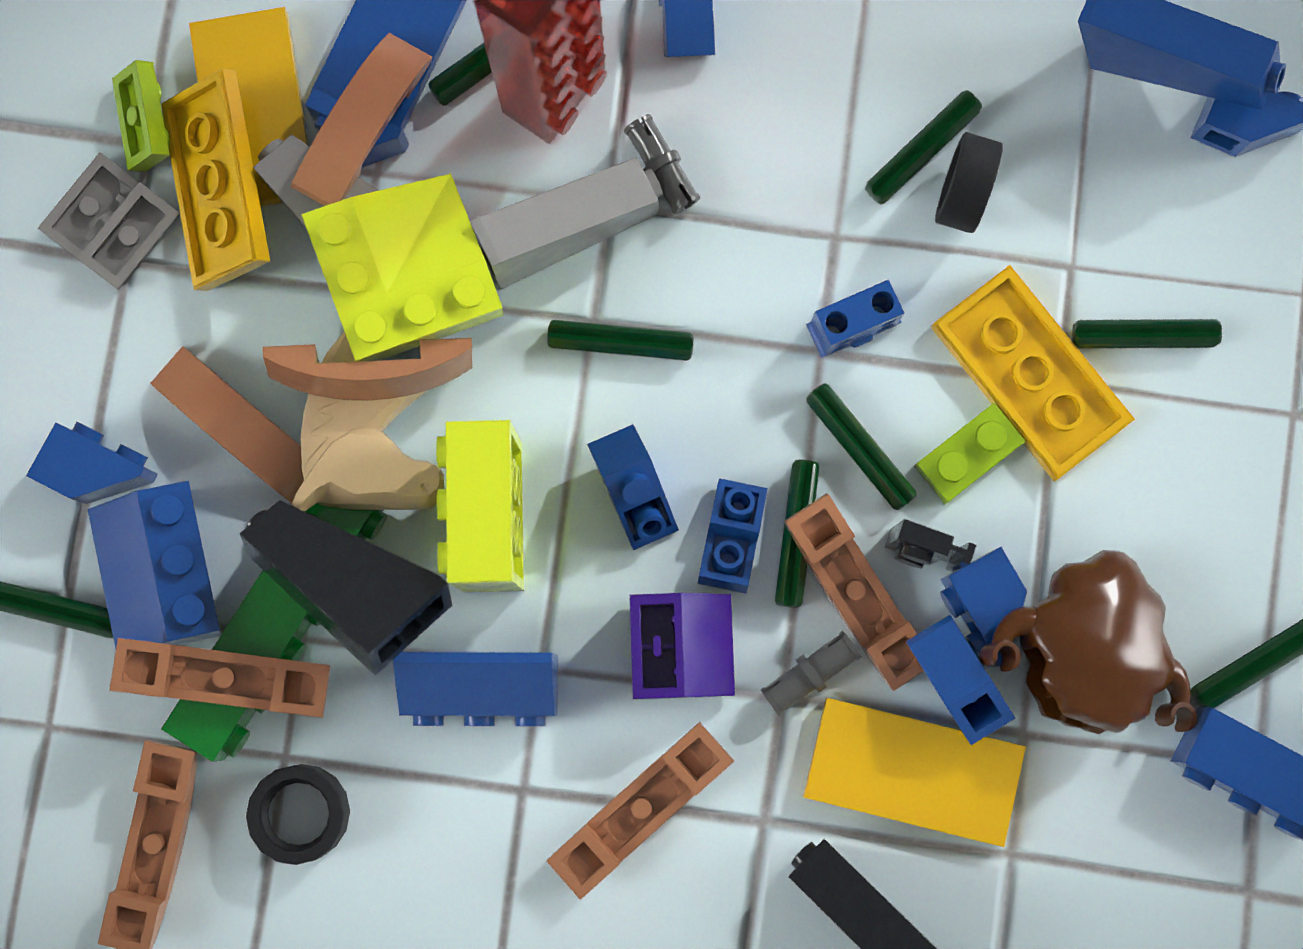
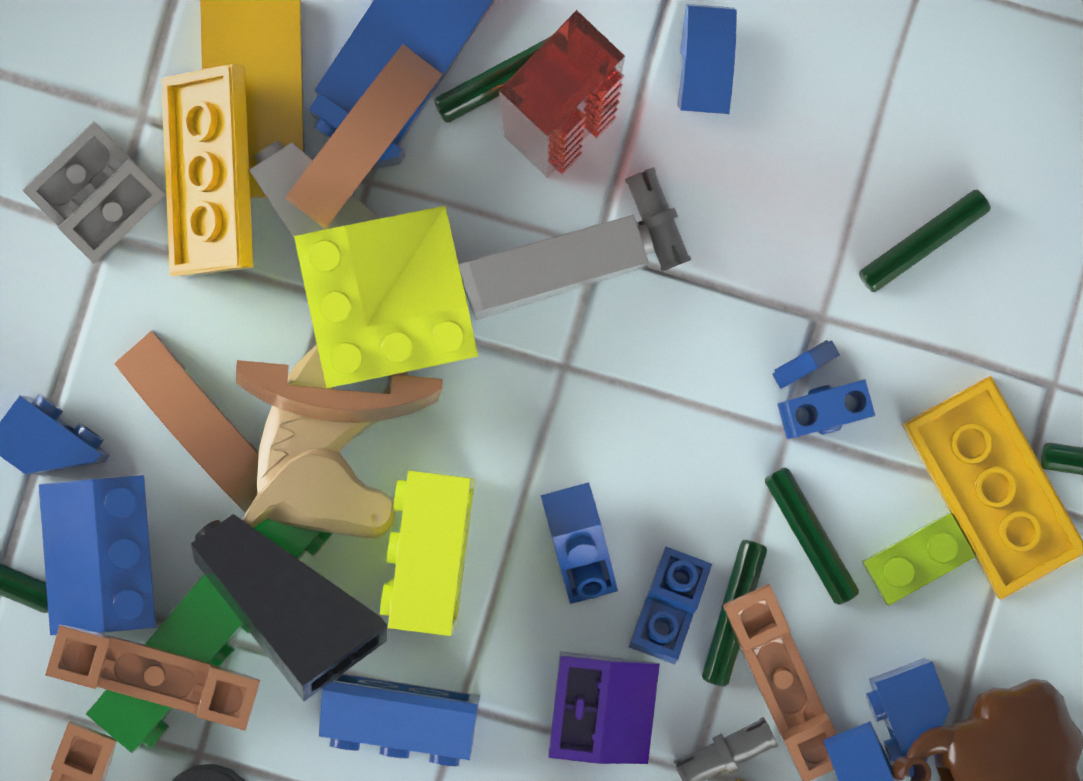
camera: 10 degrees right, 5 degrees up
lime plate [112,60,170,172] -> none
dark green axle [547,320,694,361] -> none
black plate [885,519,977,572] -> none
black tyre [935,132,1003,233] -> none
none -> blue tile [772,340,840,389]

